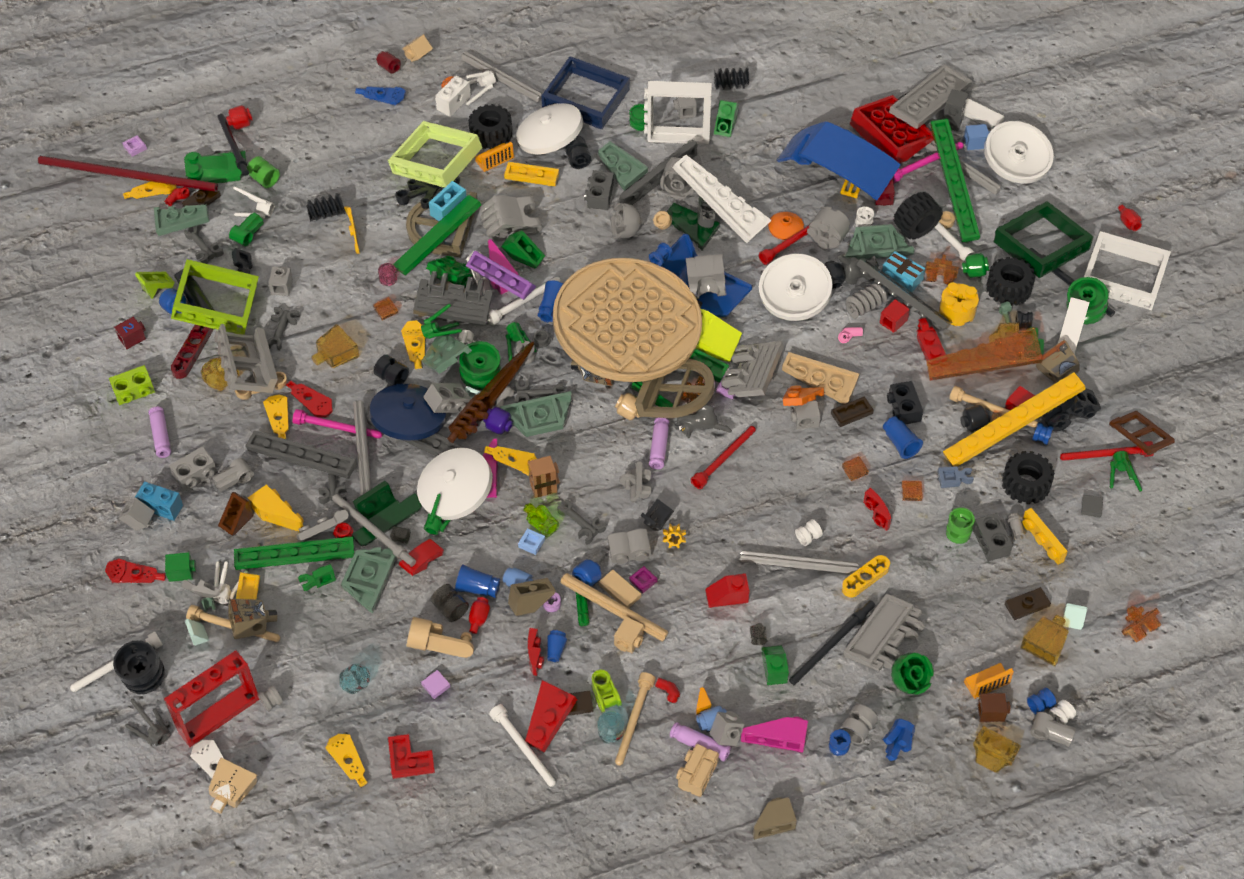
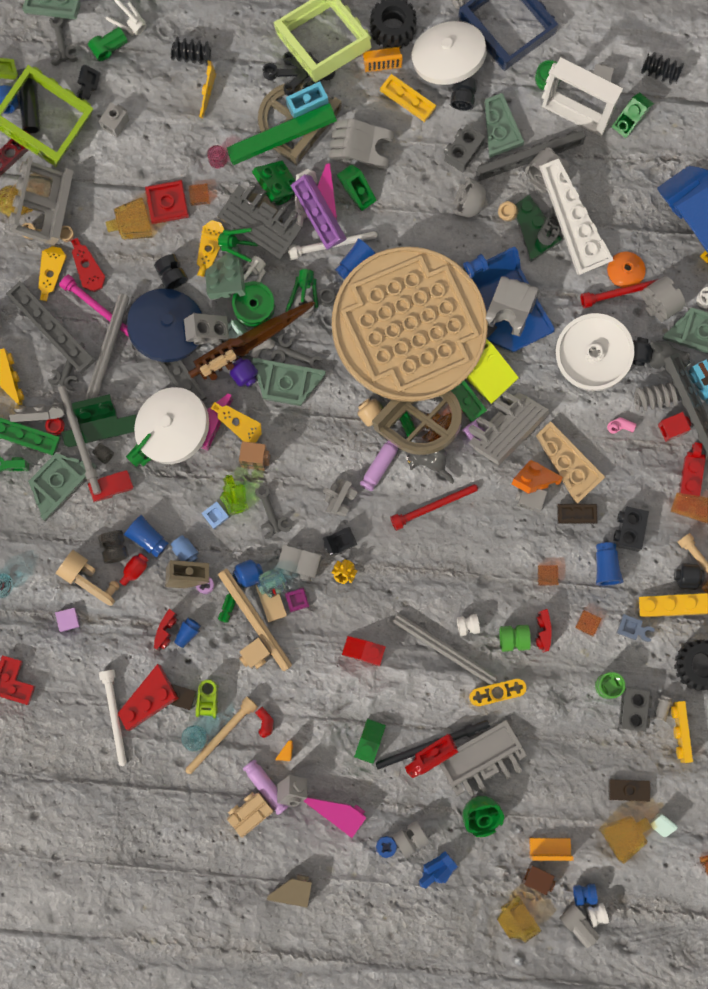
camera: 25 degrees right, 25 degrees up
dark grey bar [267,307,300,351] -> none
medium blue brick [696,705,727,732] -> none
clear smoke hose [750,623,768,645] -> none
none -> red tile [145,180,189,224]
none -> tan axle [200,350,237,377]
none -> clear light blue head [257,568,287,598]
none -> red hinge [405,734,458,778]
none -> bright green wheel [499,625,531,652]

